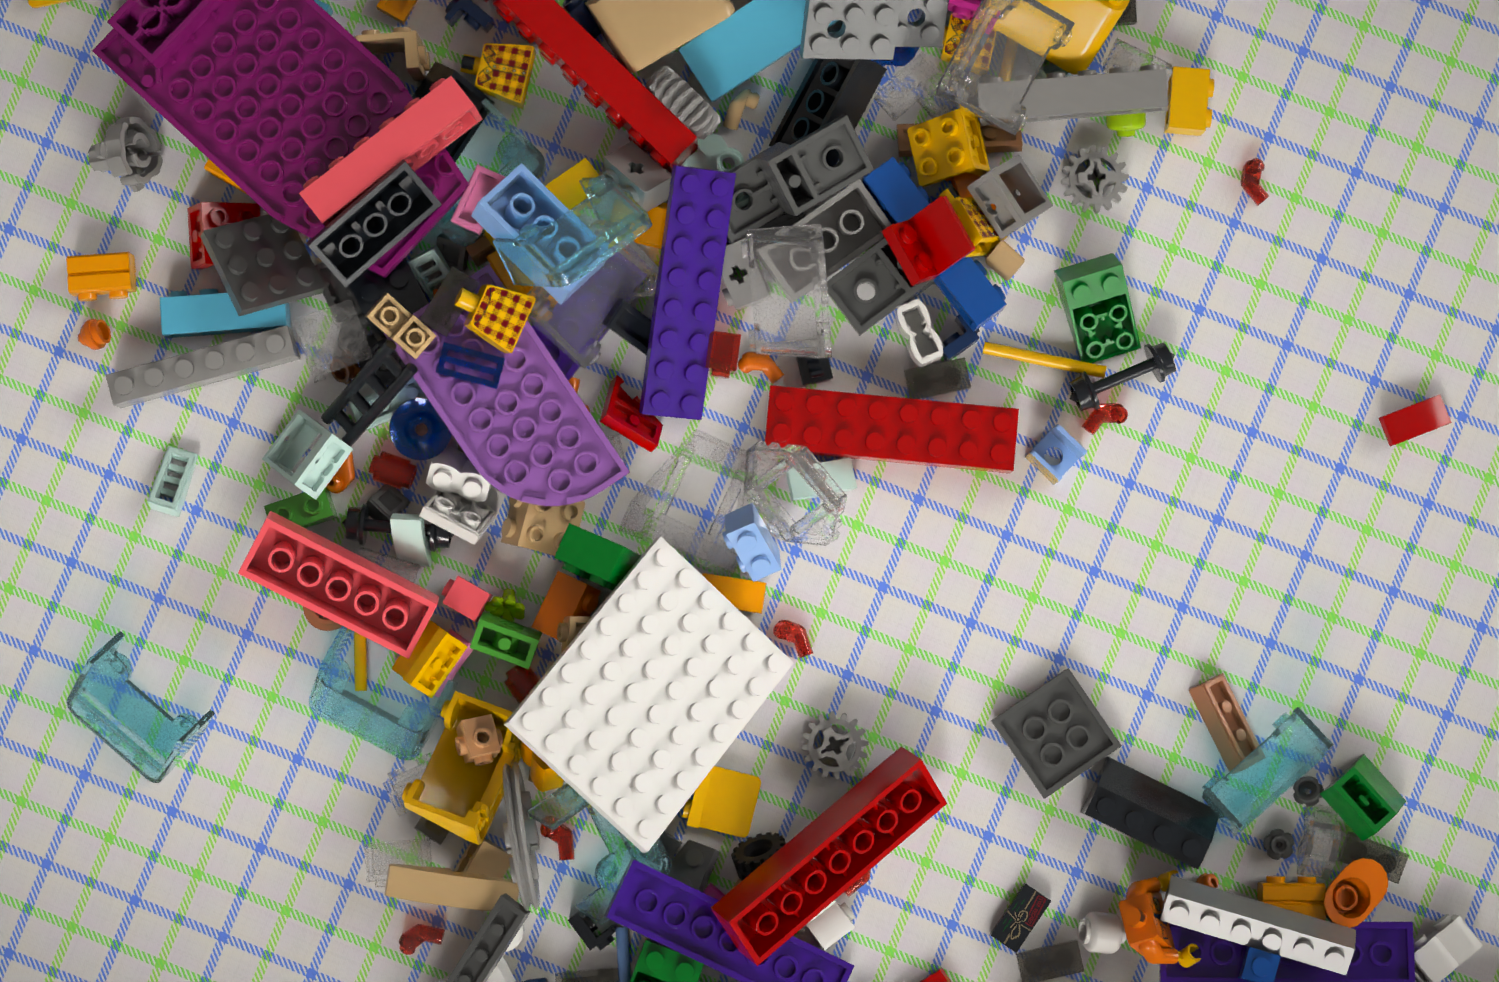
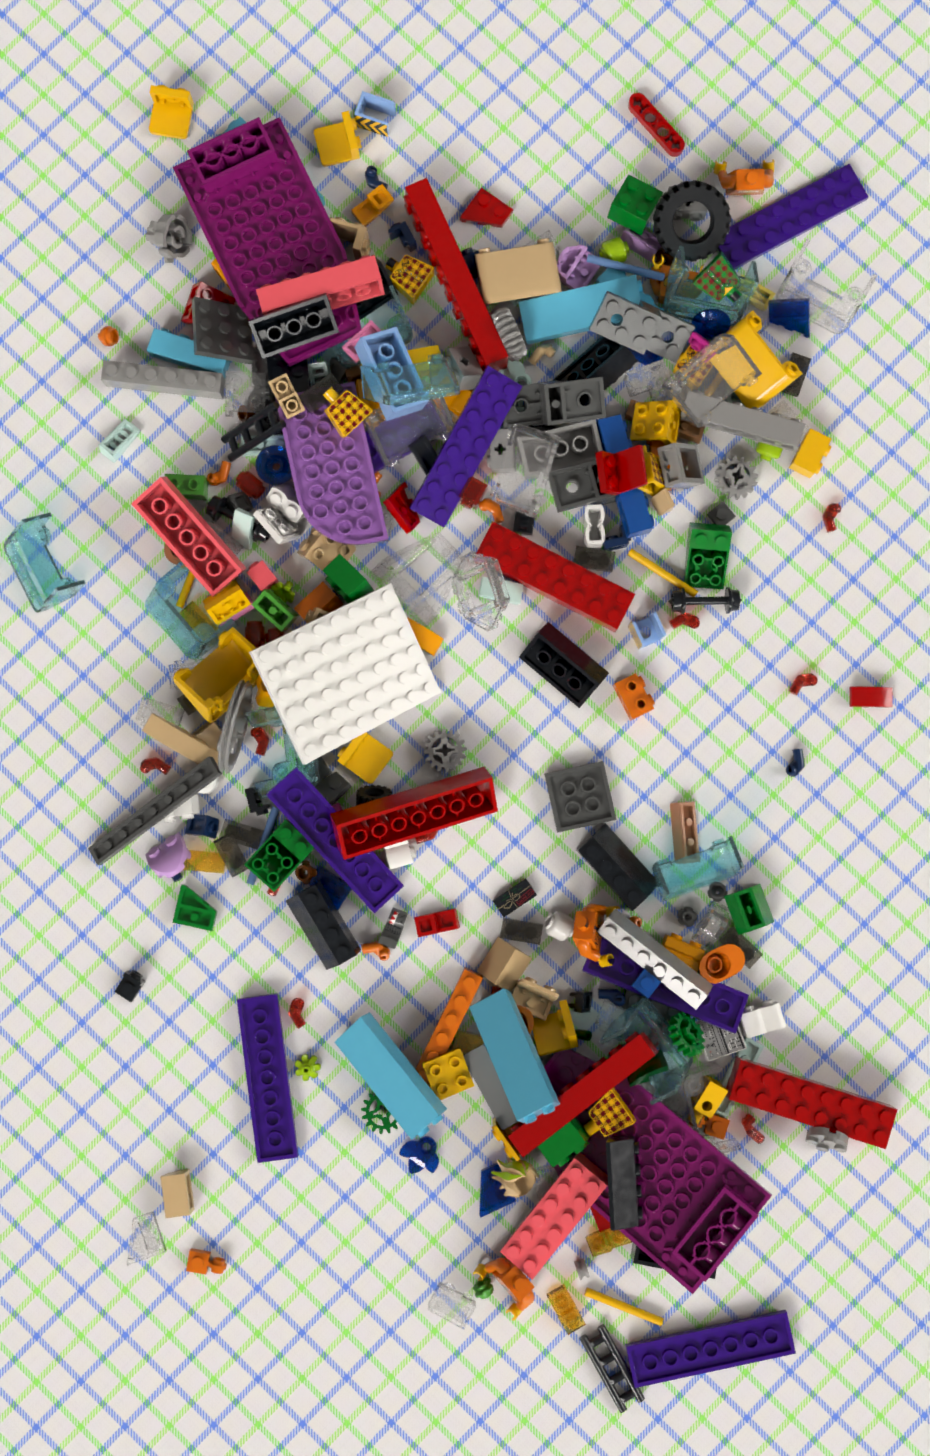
camera: 30 degrees right, 0 degrees up
light orange brick [66,252,137,301] -> none
light aqua window [262,409,353,500] -> none
clear blue tile [436,342,505,390] -> none
light nougat brick [455,714,503,766] -> none
light blue brick [722,503,781,582] -> none
clear red arm [773,620,813,658] -> none
none -> clear yellow slope [178,601,222,645]
none -> clear red brick [245,621,265,648]
none -> black slope [519,622,609,708]
none -> orange brick [613,673,655,721]
none -> dark grey plate [707,501,736,525]
none -> dark blue arm [786,749,805,777]
none -> clear red arm [788,673,818,696]

